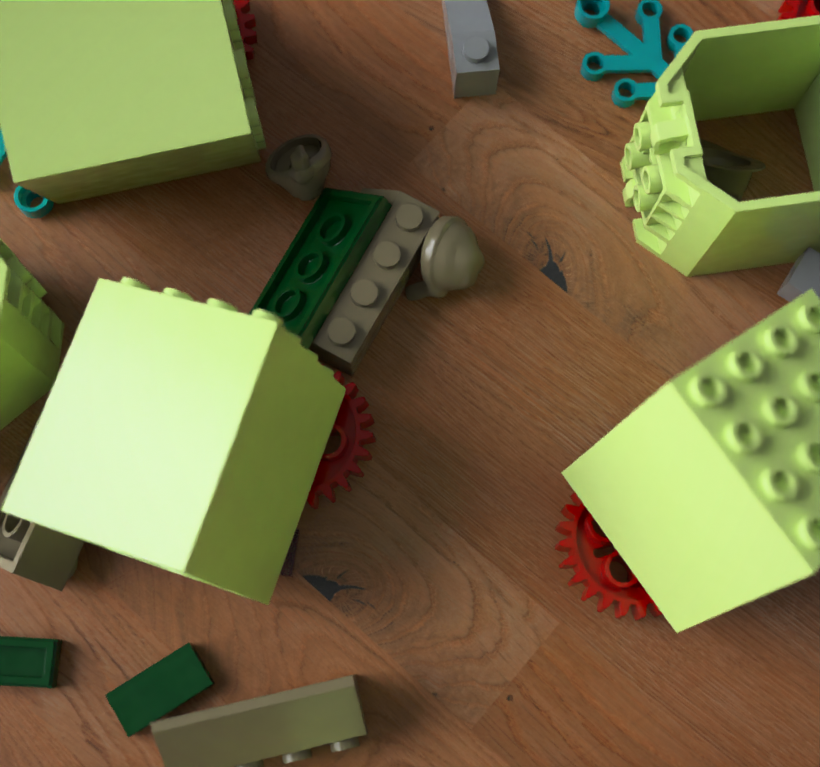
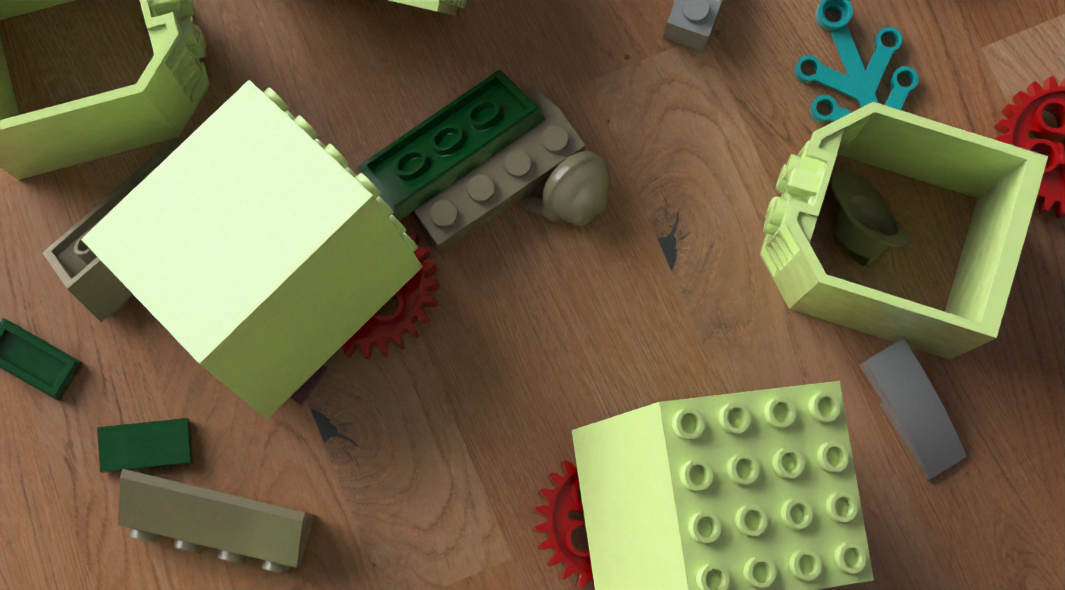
camera: 25 degrees right, 5 degrees up
dark tan hat [266,134,332,201] -> none

